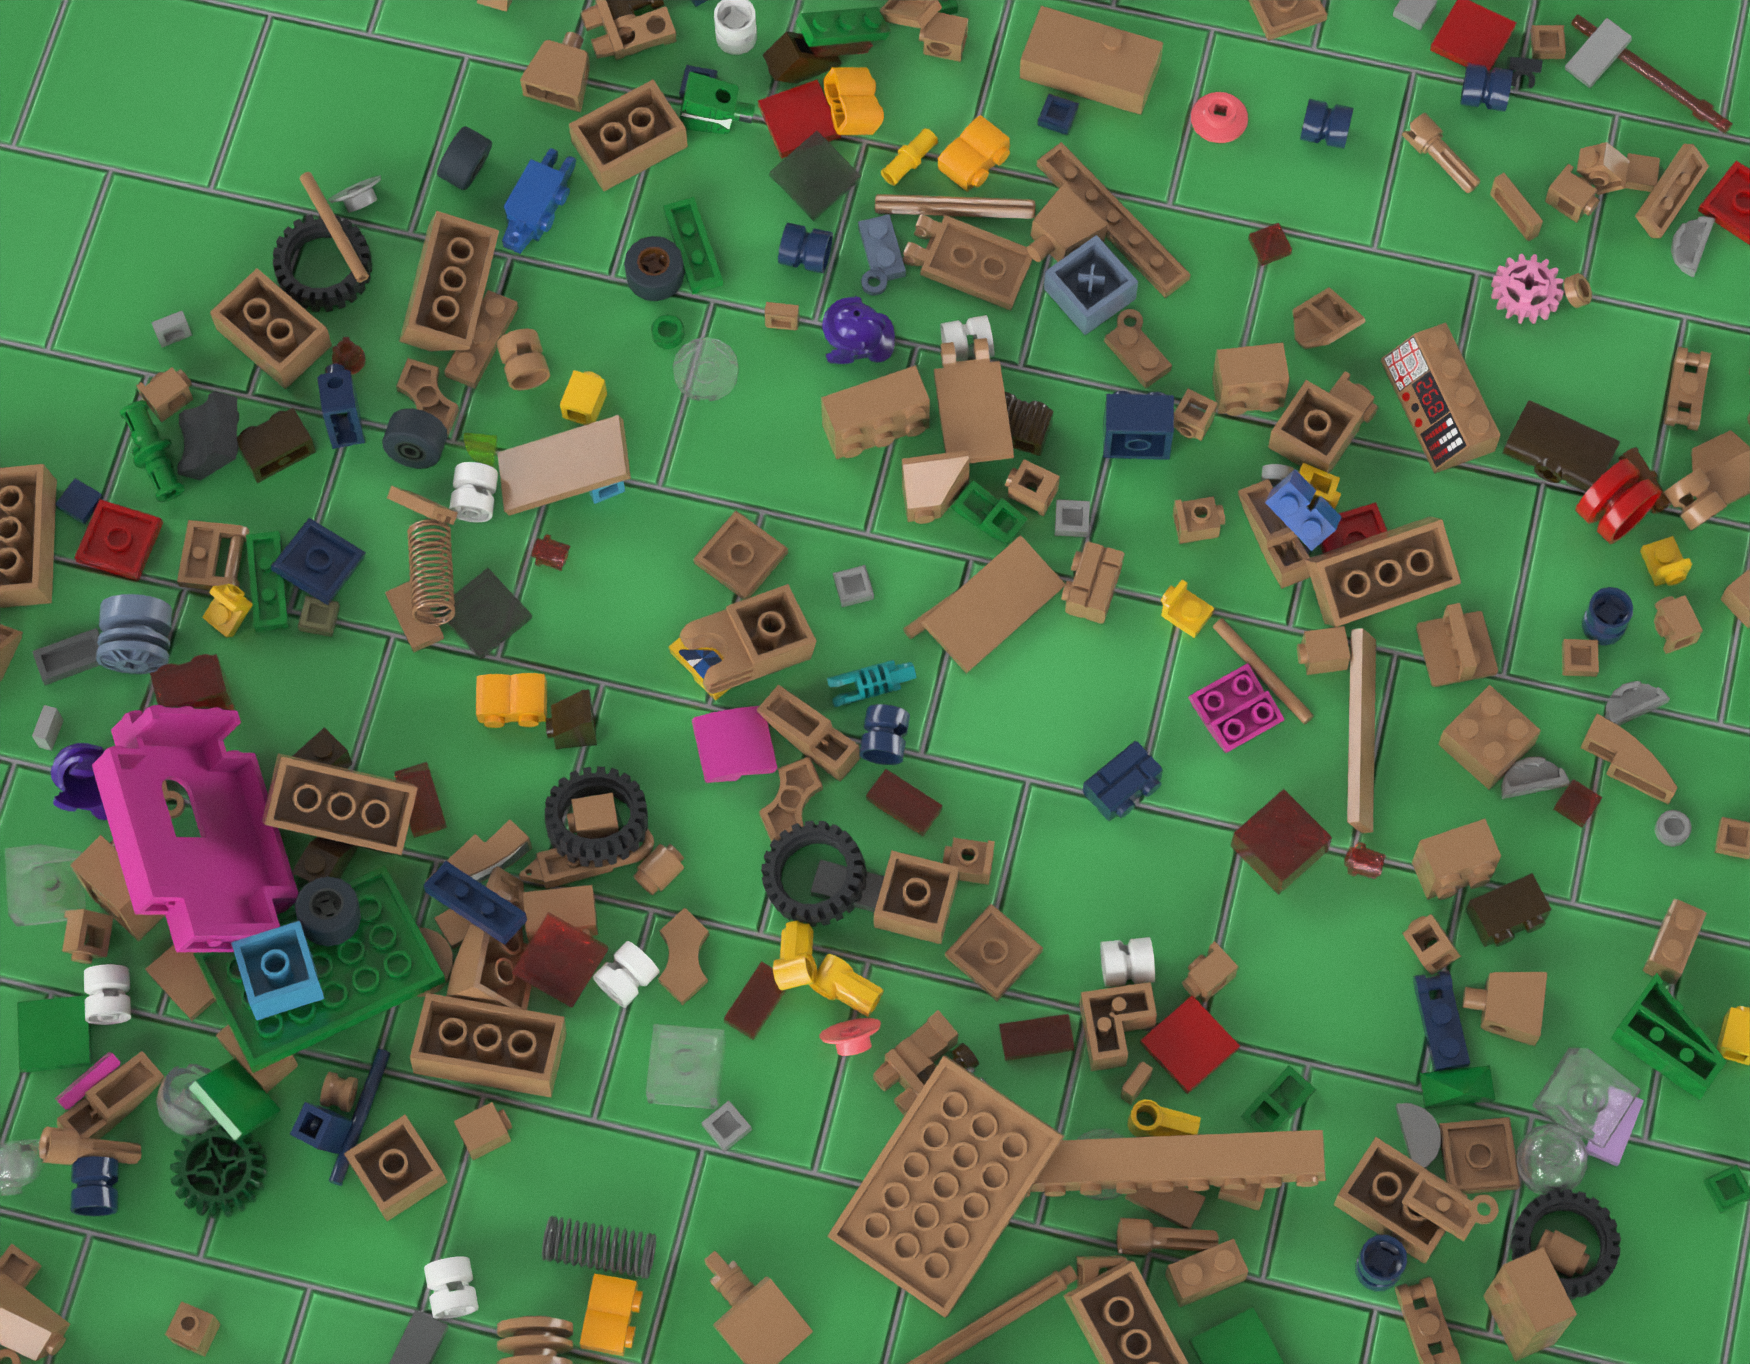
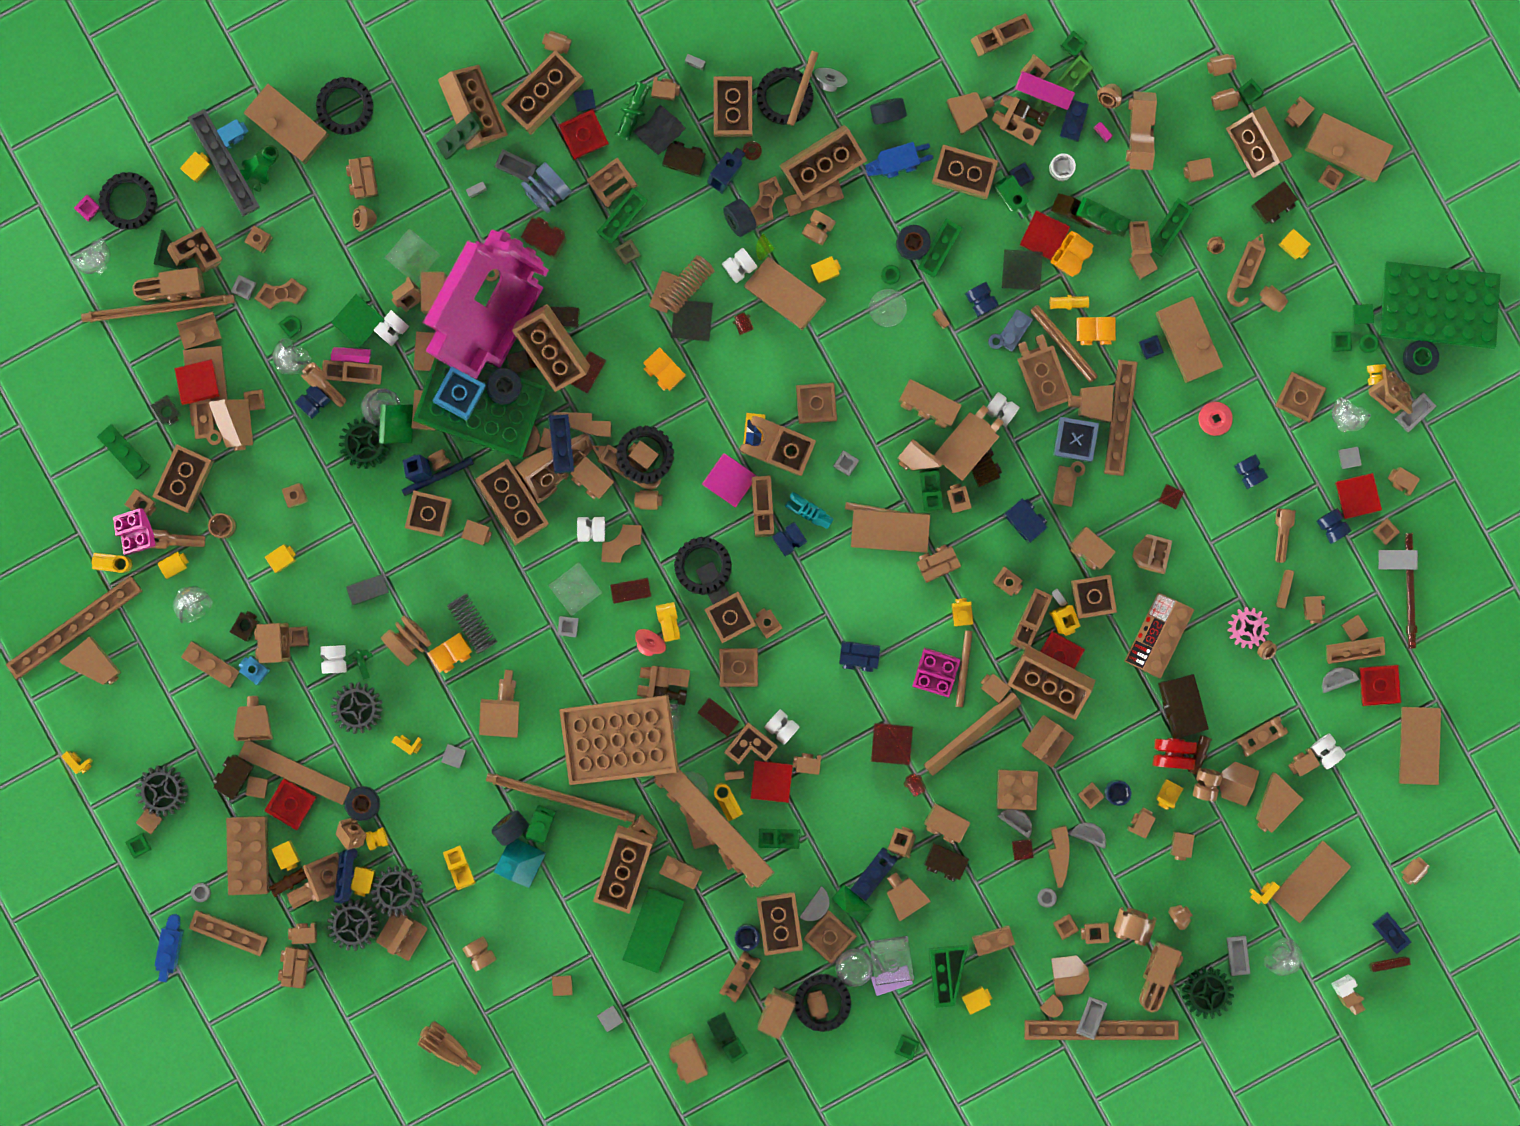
camera: 45 degrees right, 20 degrees up
dark purple helmet [51,743,107,820] -> none
yellow bracket [202,584,253,638] -> none
dark blue tile [271,518,366,605] -> none
medium nougat tile [387,486,458,525] -> none
white wheel [424,1257,479,1319] -> none
clear red plate [512,912,608,1008] -> none
dark brown slope [545,689,597,749] -> none
medium nougat tile [759,756,823,842] -> none
yellow piece [773,920,818,990] -> none
dark purple helmet [822,296,895,364] -> none
clear red tile [866,769,942,836] -> none
light grey tile [1055,500,1090,537] -> none
medium nougat piece [1116,1218,1219,1255] -> none
medium nougat brick [1174,389,1218,441] -> none
piece [1265,469,1341,551] -> none
medium nougat brick [1329,371,1379,424] -> none
medium nougat hinge [1401,1170,1499,1242] -> none
black tile [1506,56,1543,88] -> none
medium nougat brick [1577,142,1629,195] -> none

